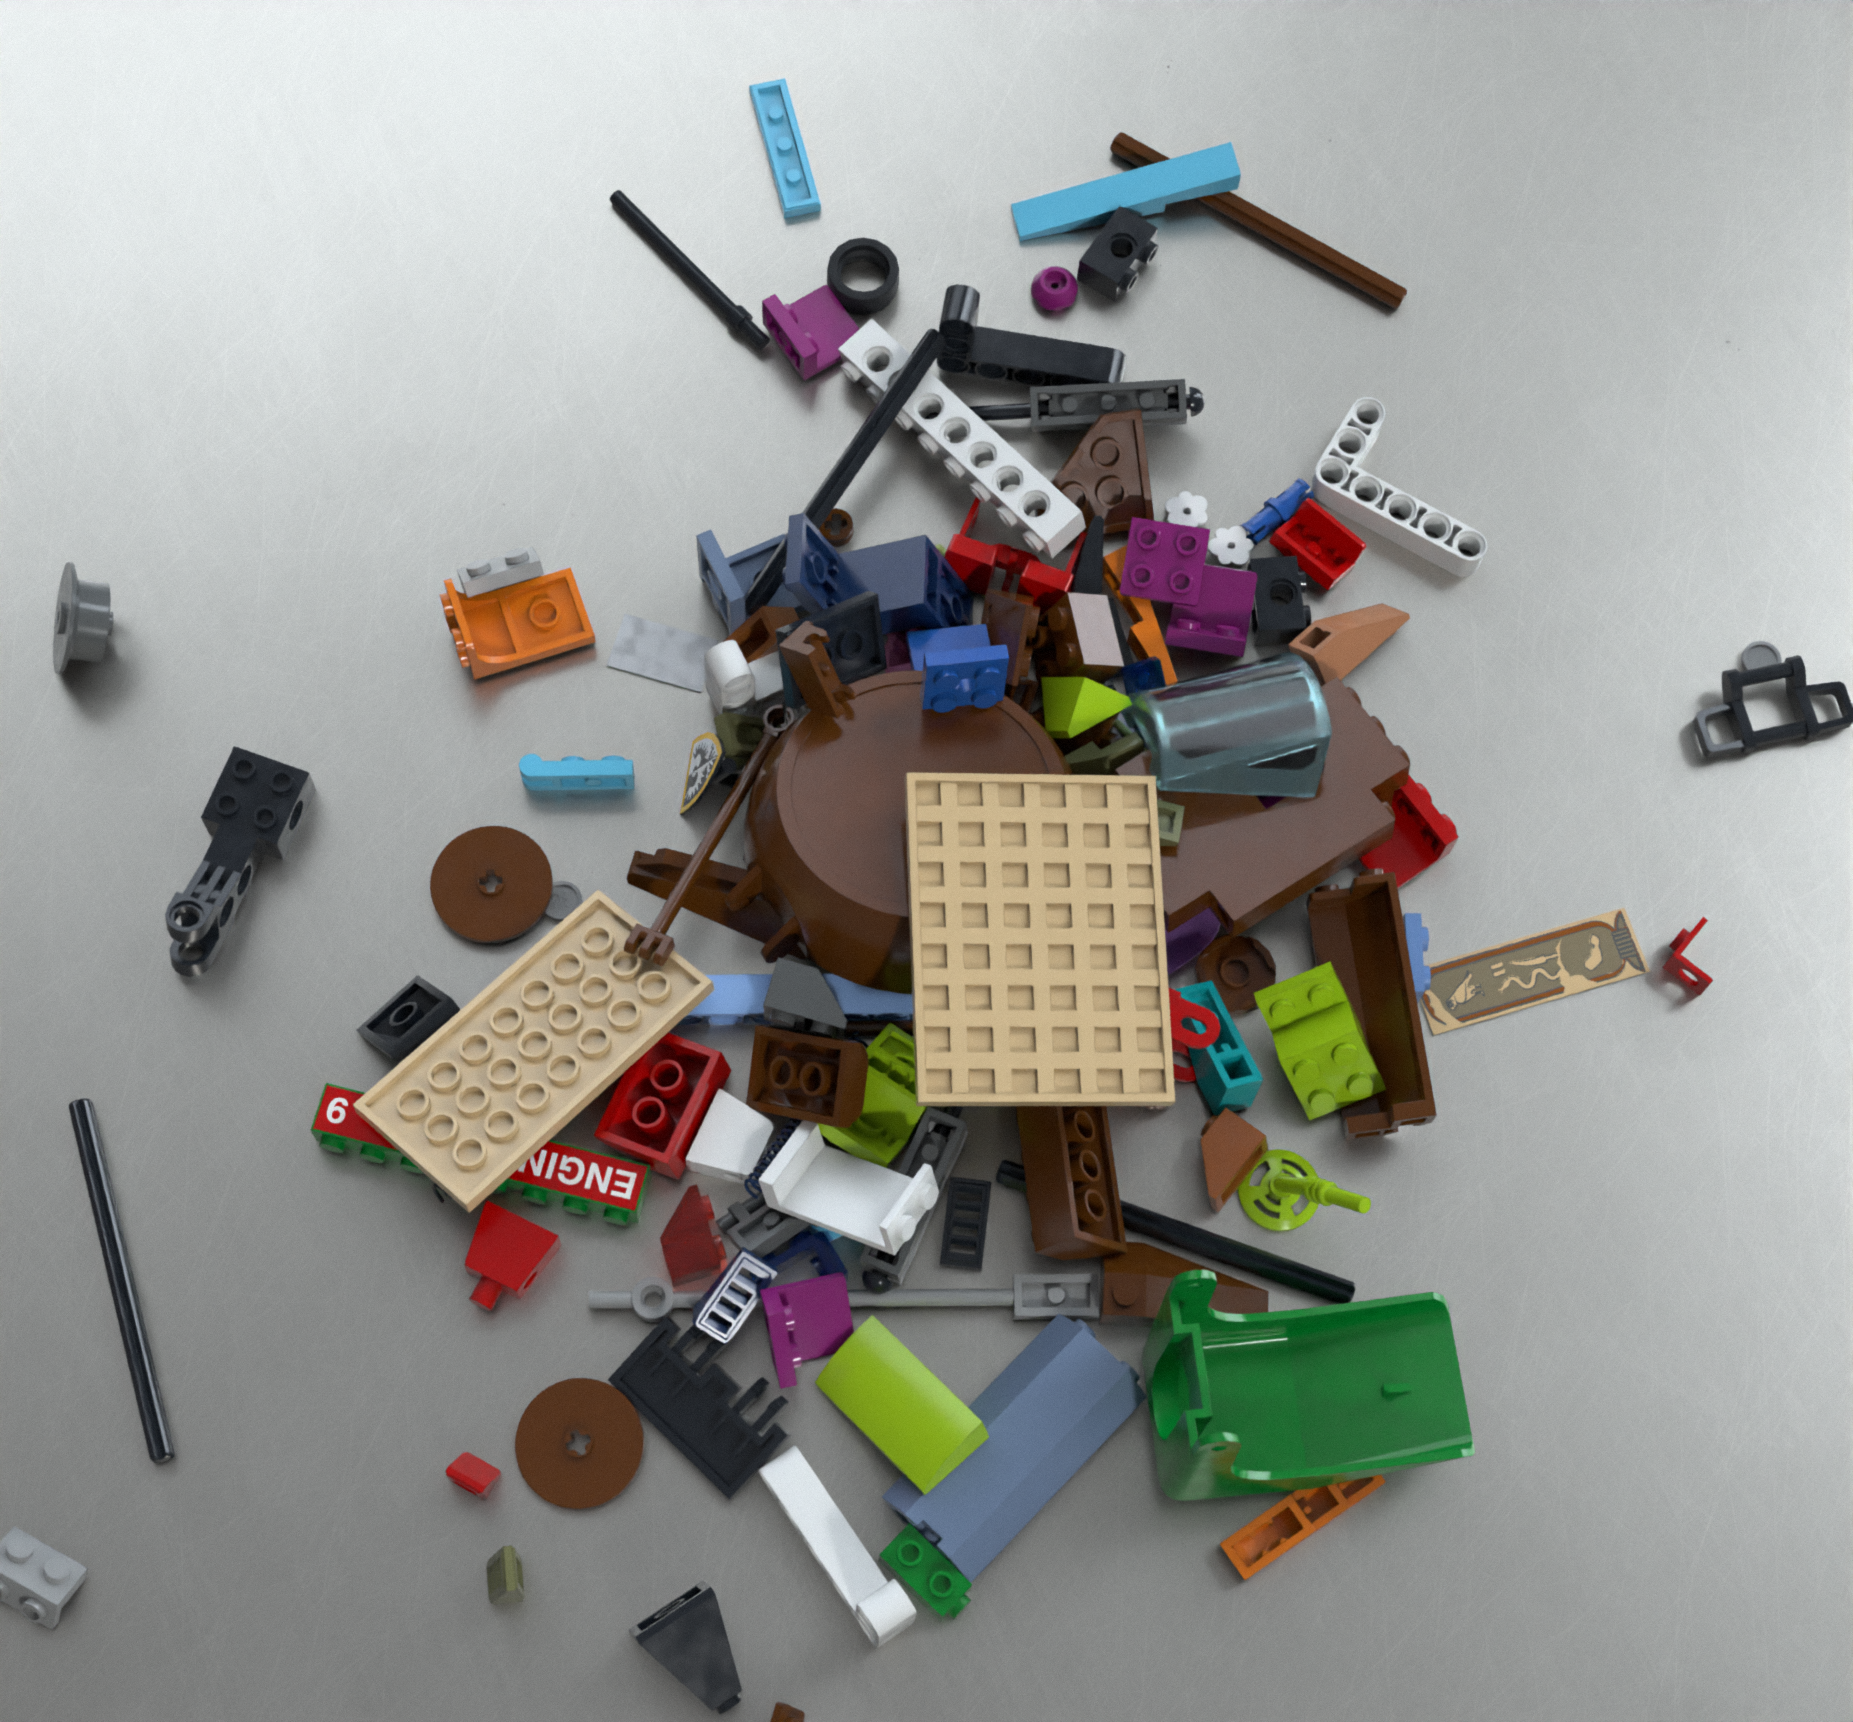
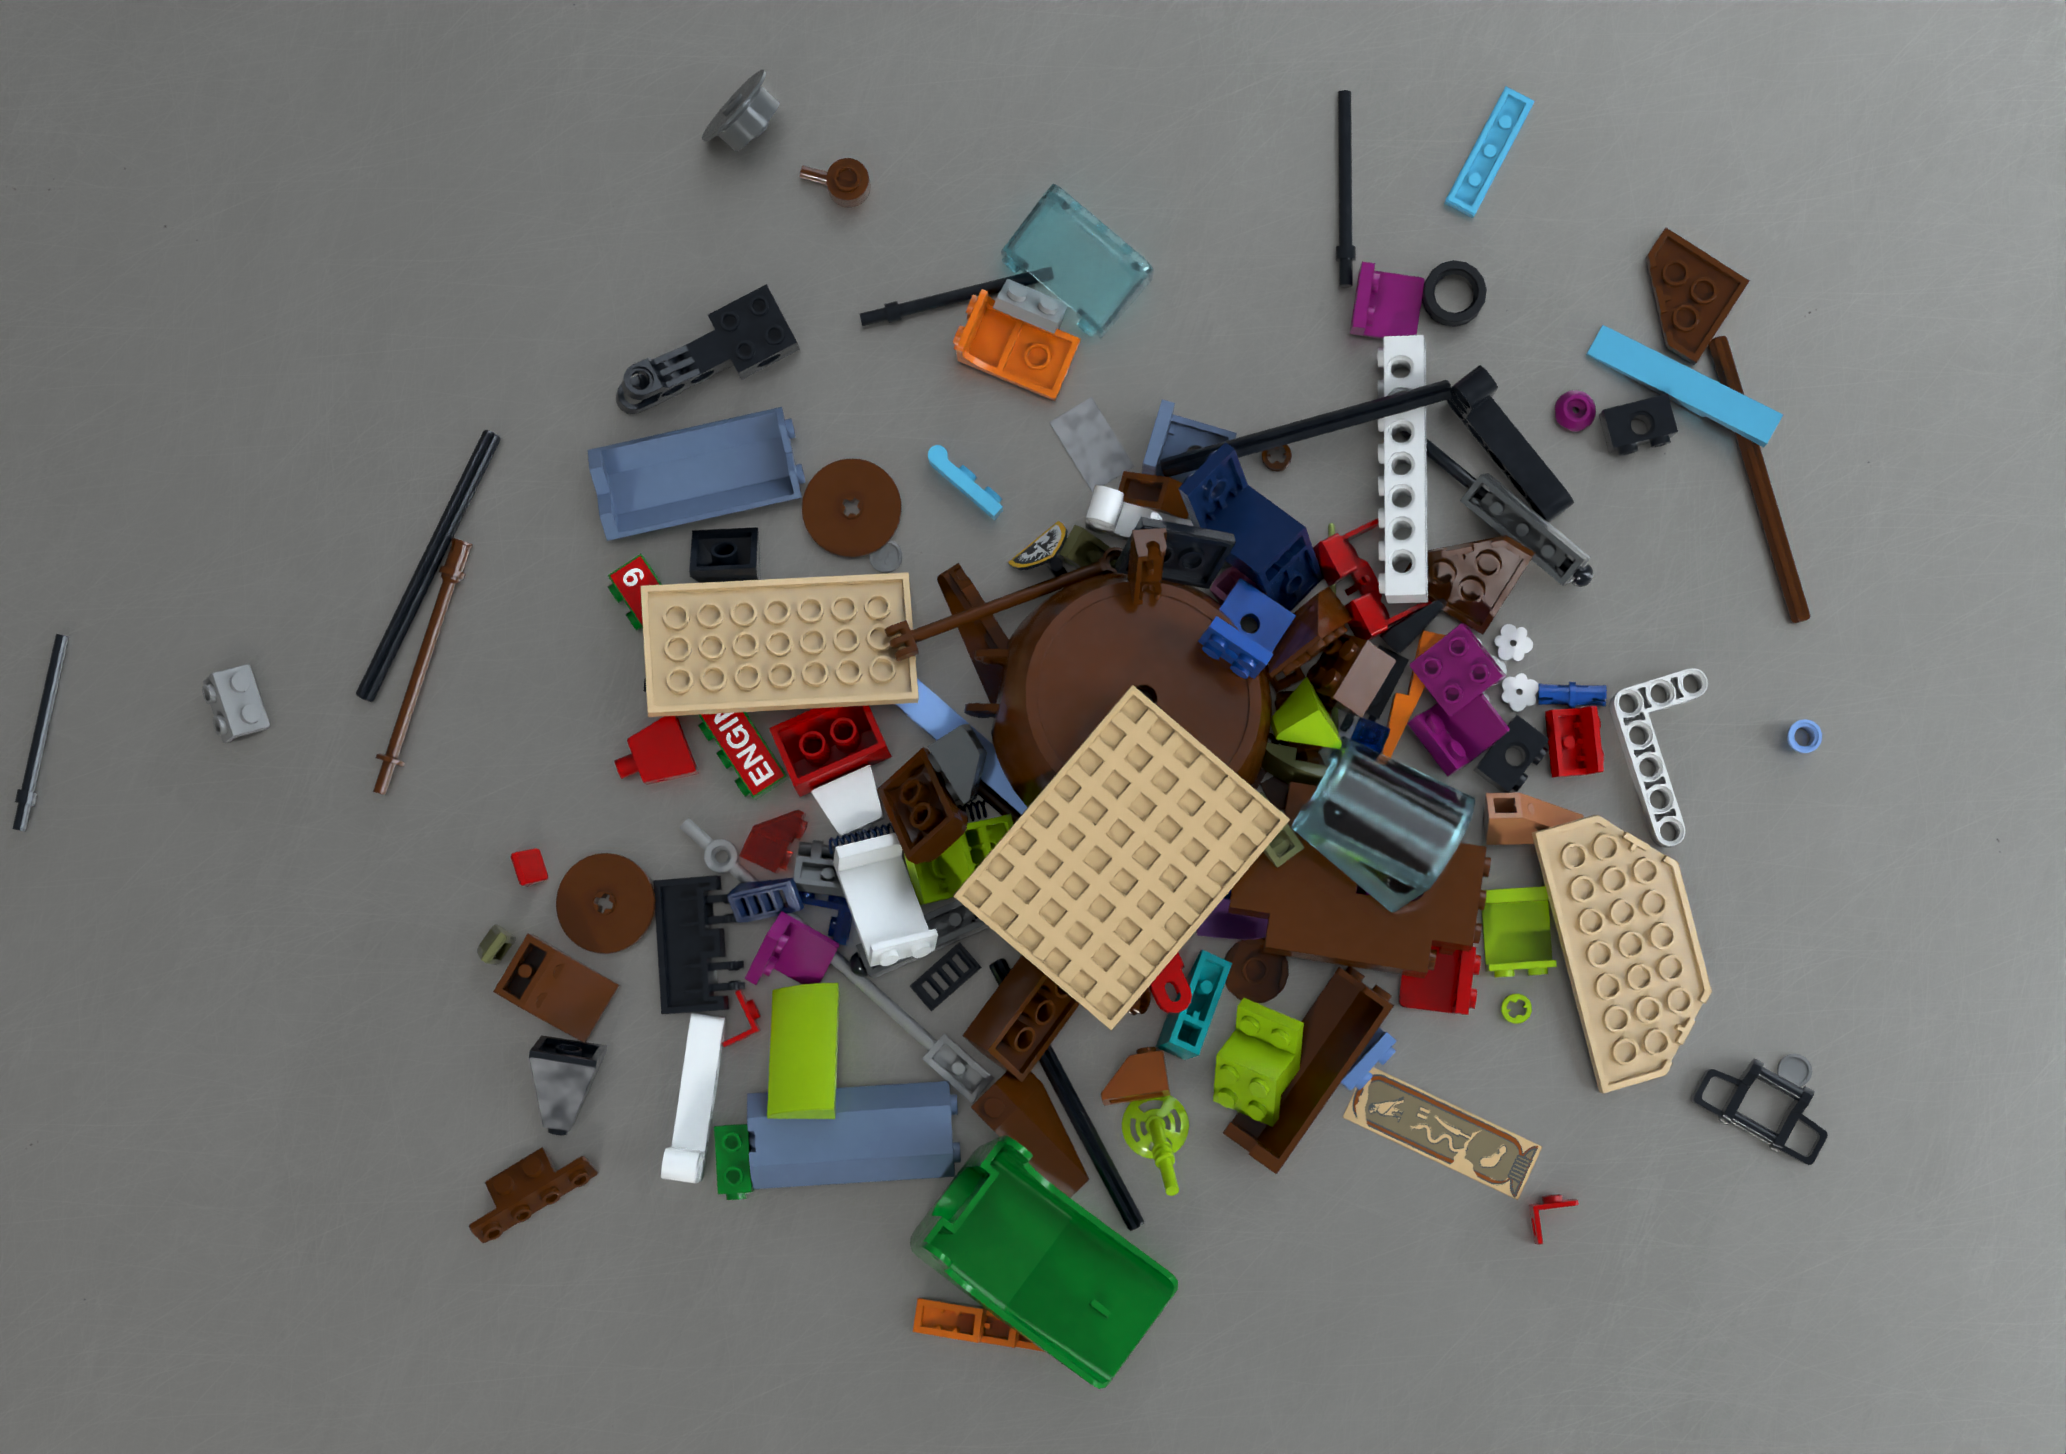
camera: 55 degrees right, 15 degrees up
none -> reddish brown bar [373,538,473,795]
none -> reddish brown slope [493,933,619,1043]
none -> sand blue panel [587,407,806,541]
none -> red bracket [722,990,761,1047]
none -> reddish brown piece [799,158,871,208]
none -> black bar [859,266,1055,326]
none -> clear light blue windscreen [1001,184,1154,339]
none -> lime panel [1481,886,1557,978]
none -> lime bush [1501,994,1532,1024]
none -> tan plate [1532,815,1712,1094]
none -> reddish brown plate [1646,227,1750,365]
none -> light blue piece [1787,719,1822,753]

